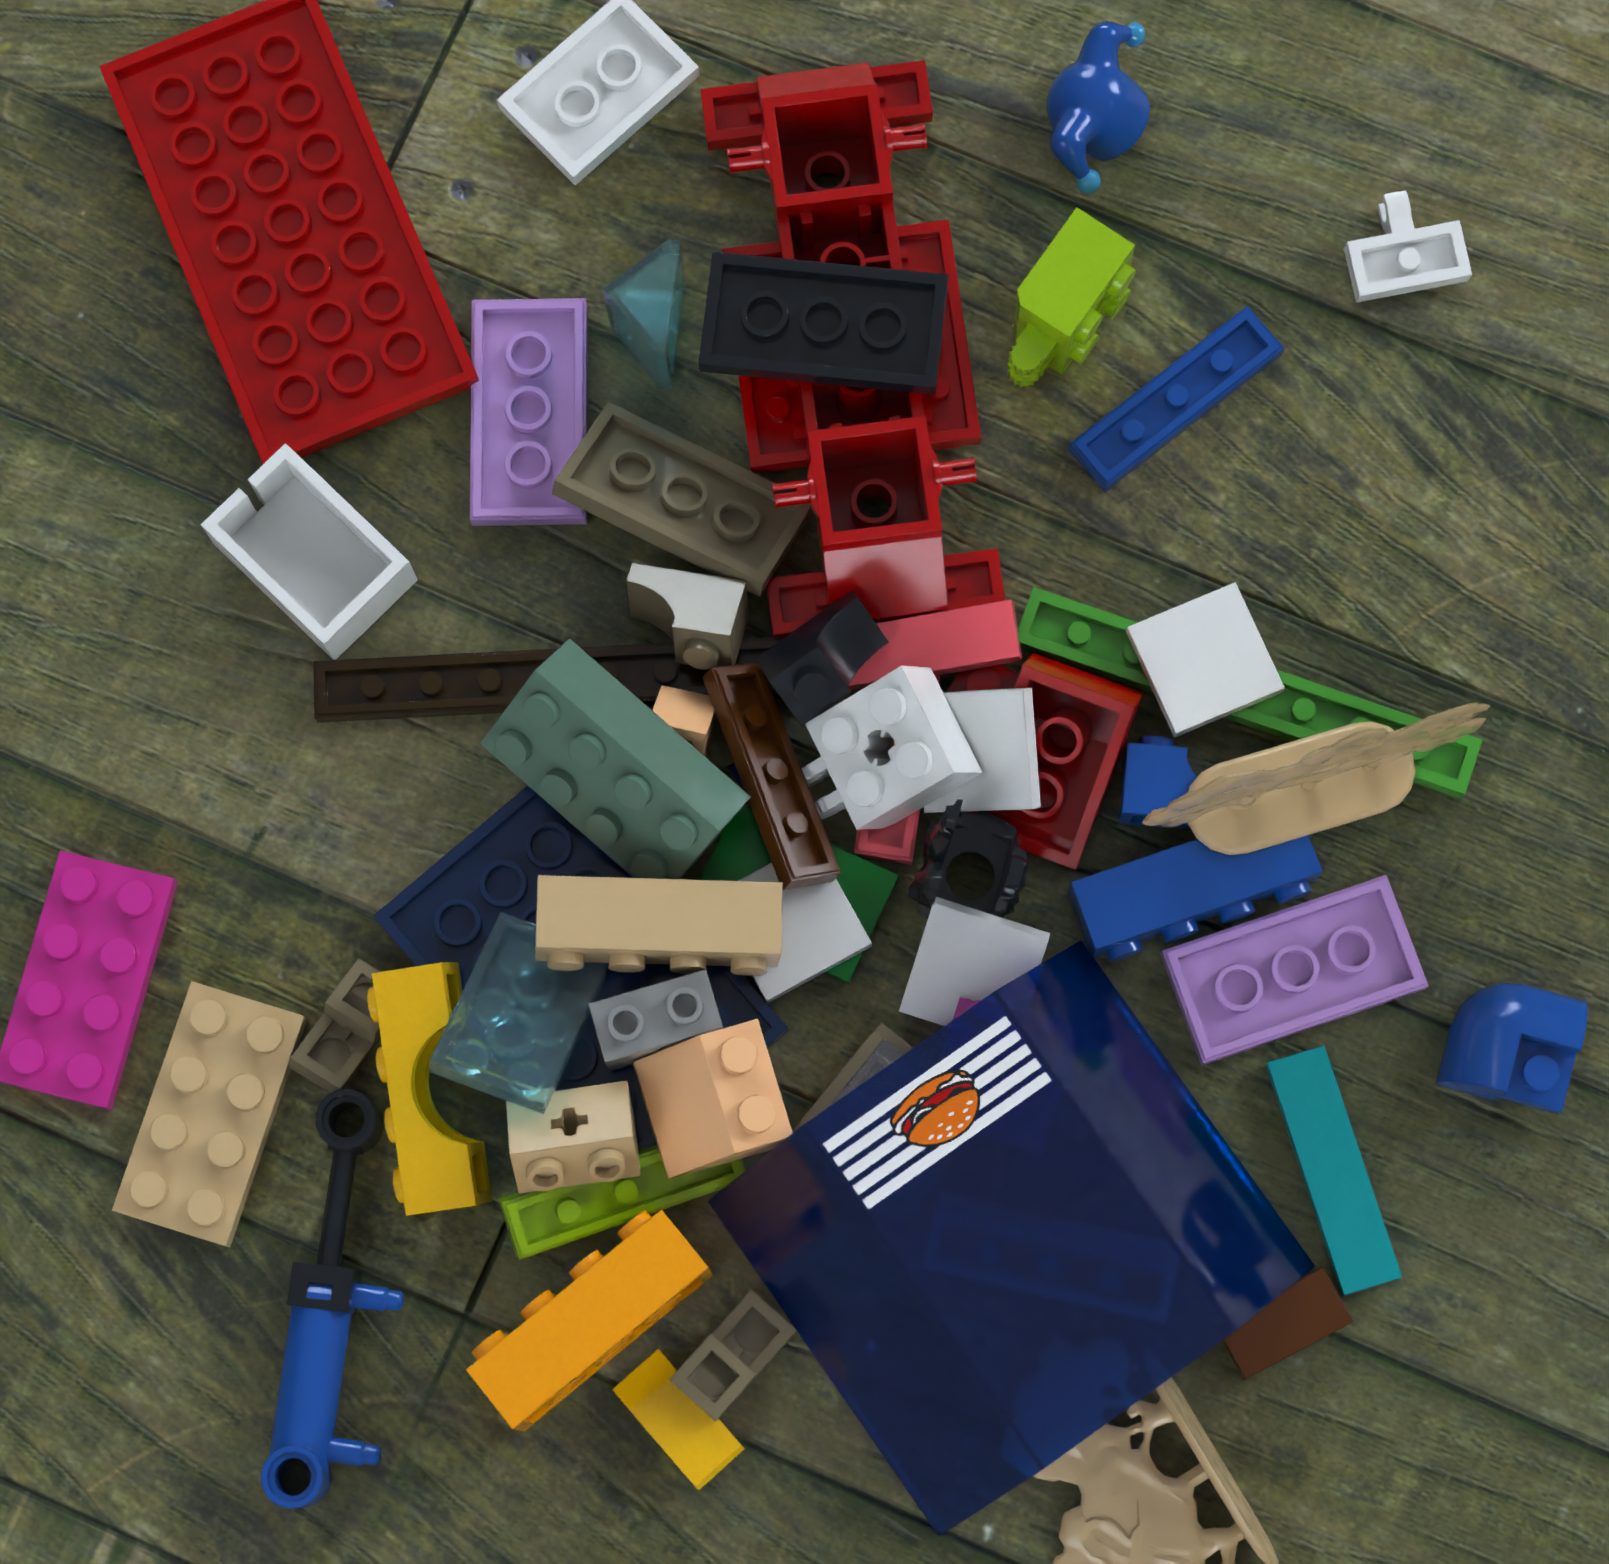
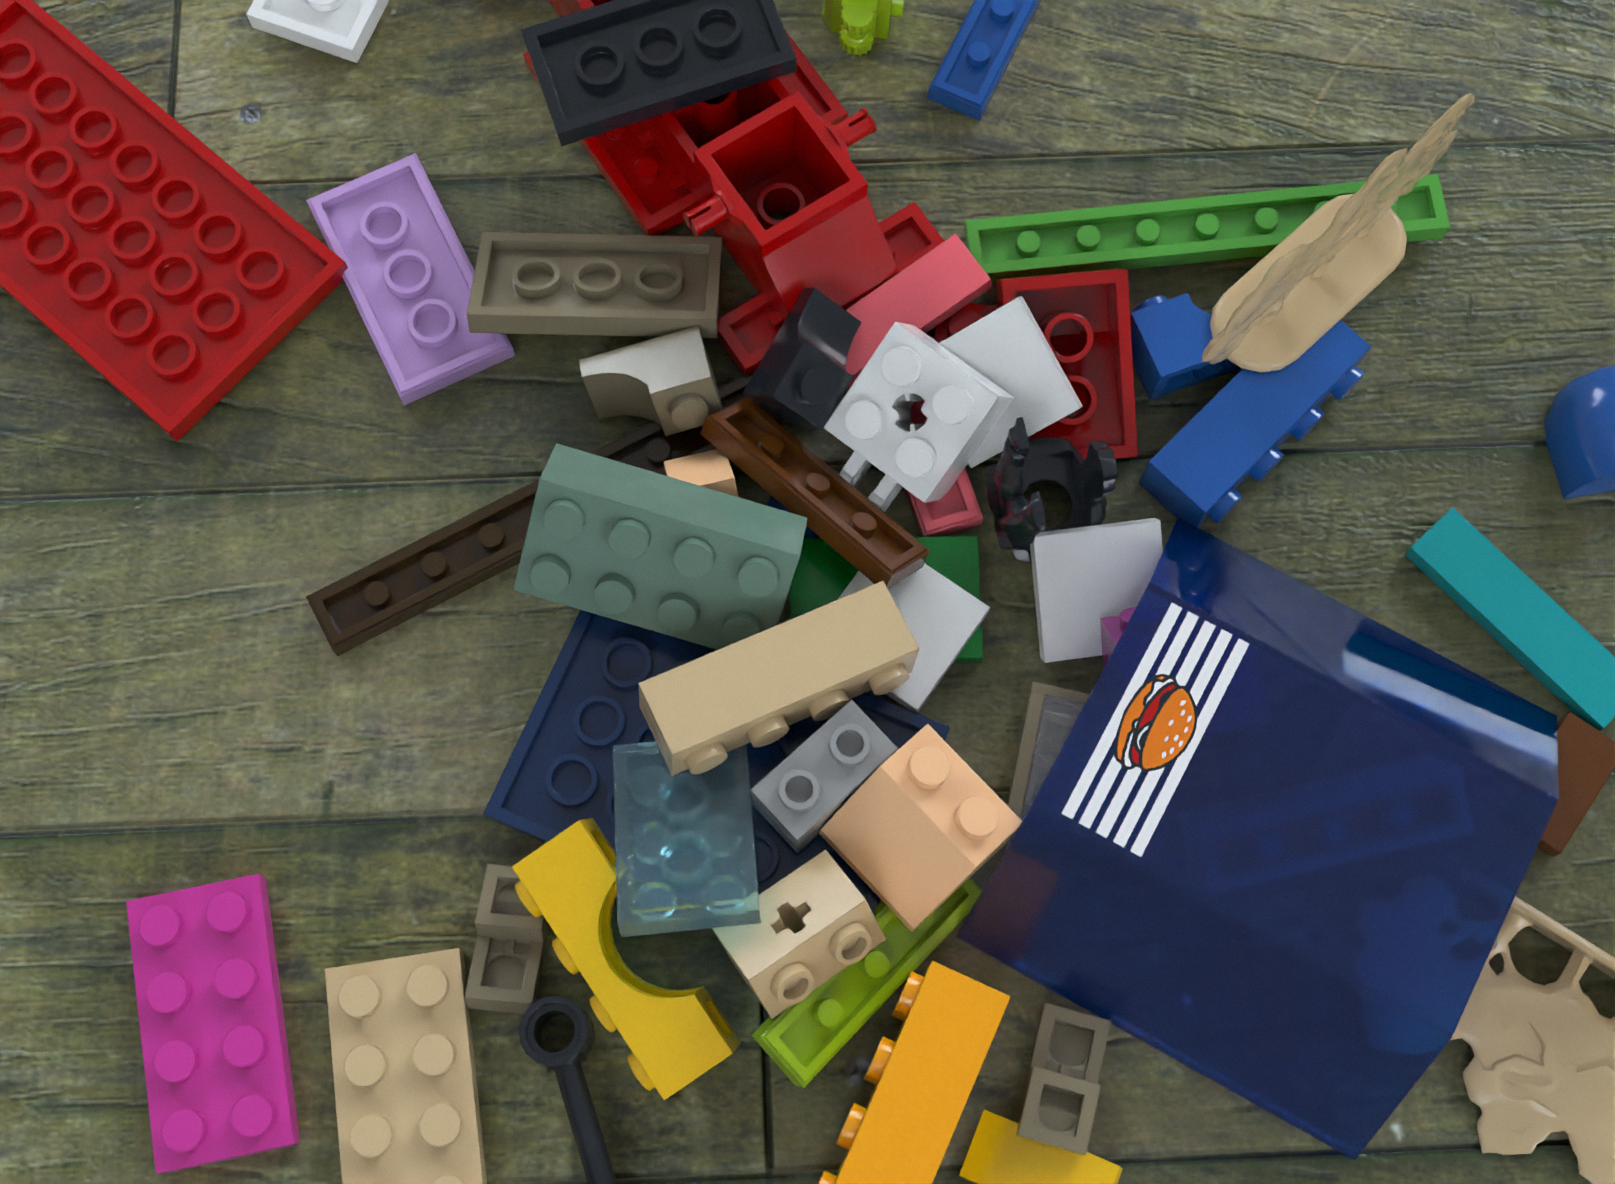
camera: 30 degrees left, 5 degrees down
white piece [201,443,418,660] -> none
clear light blue slope [603,239,686,390] -> none
white tile [1126,582,1285,738] -> none
lavender tile [1160,875,1429,1066] -> none

